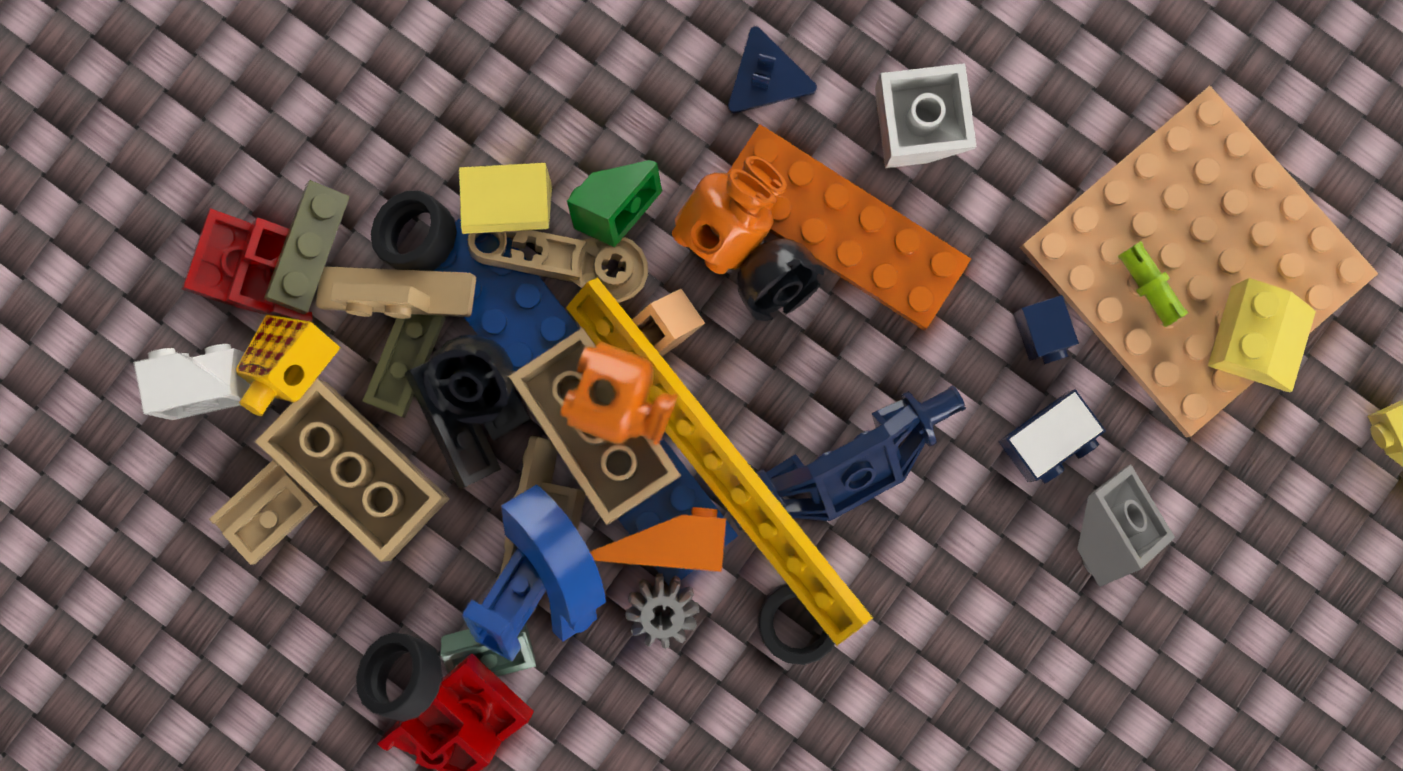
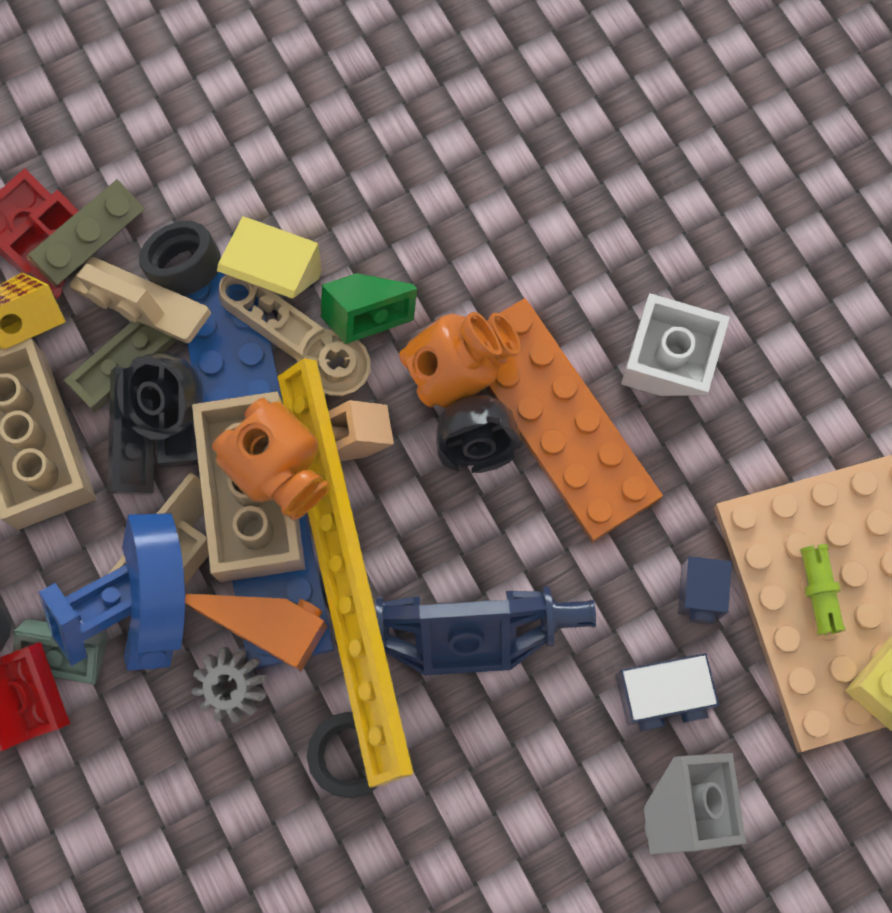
camera: 30 degrees right, 10 degrees down
dark blue piece [728,26,817,113] -> none

